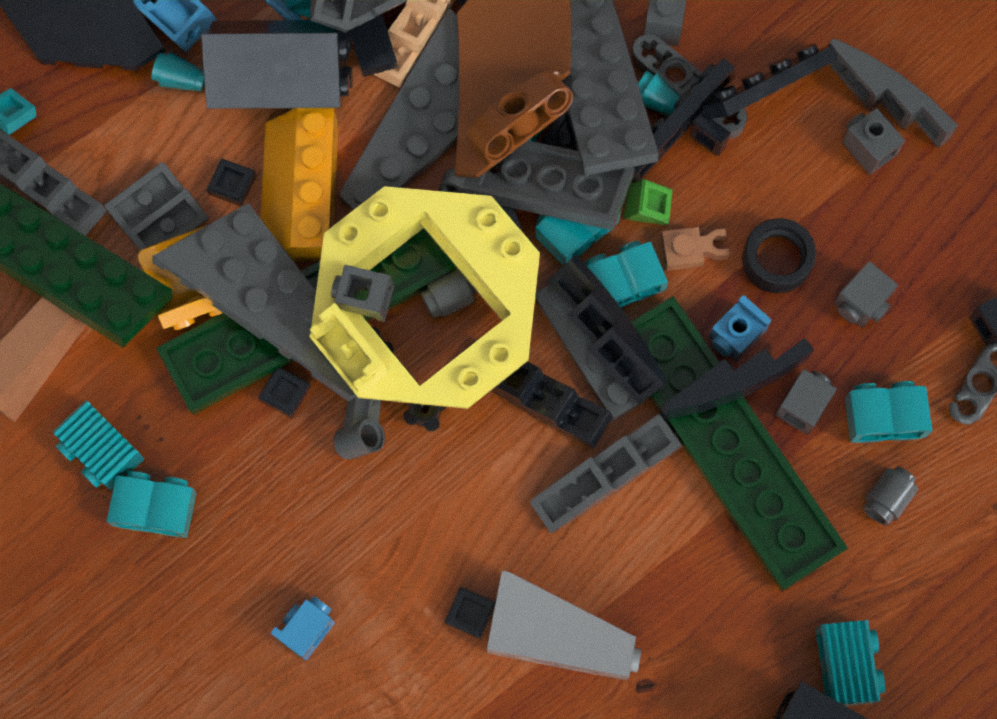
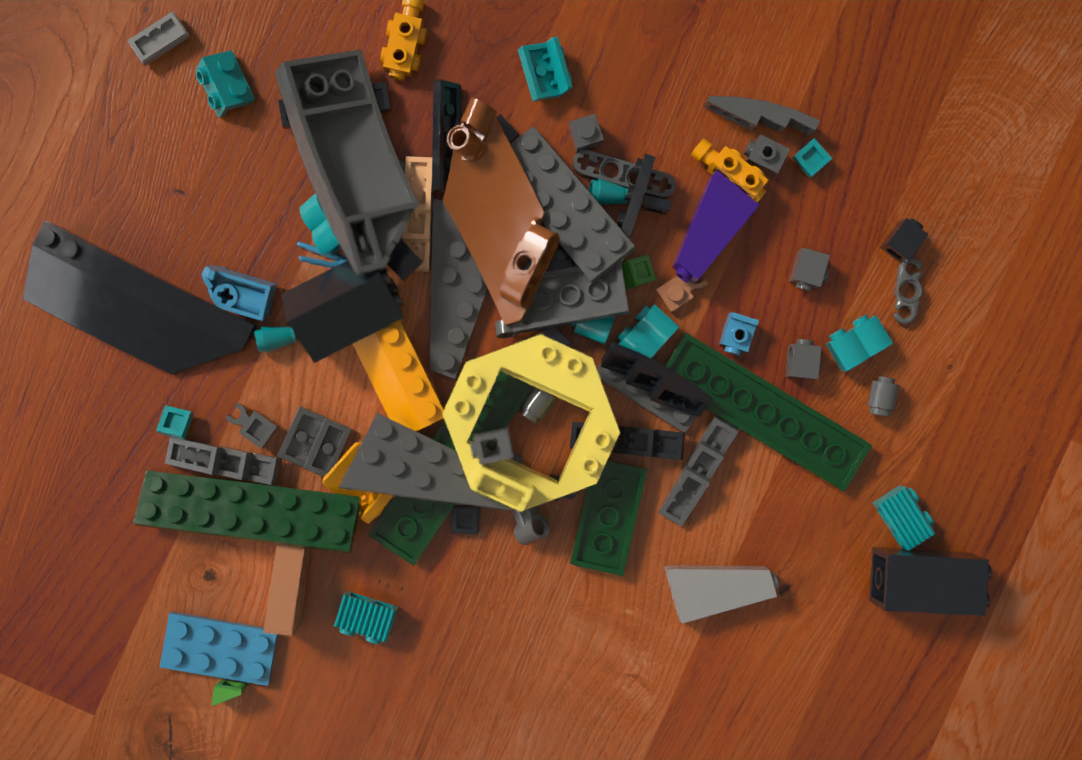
camera: 30 degrees left, 15 degrees up
teal brick [106,471,197,538] -> none
black tile [207,158,256,207] -> none
dark azure brick [271,595,335,661] -> none
black tile [444,587,496,640] -> none
black slope [661,338,815,420] -> none
black plate [702,43,838,120] -> none
black tyre [742,218,816,294] -> none
none -> dark grey plate [226,403,279,449]
none -> dark green plate [570,460,647,576]
none -> dark purple slope [672,170,759,284]
none -> light orange brick [691,138,768,202]
none -> teal plate [792,138,832,178]

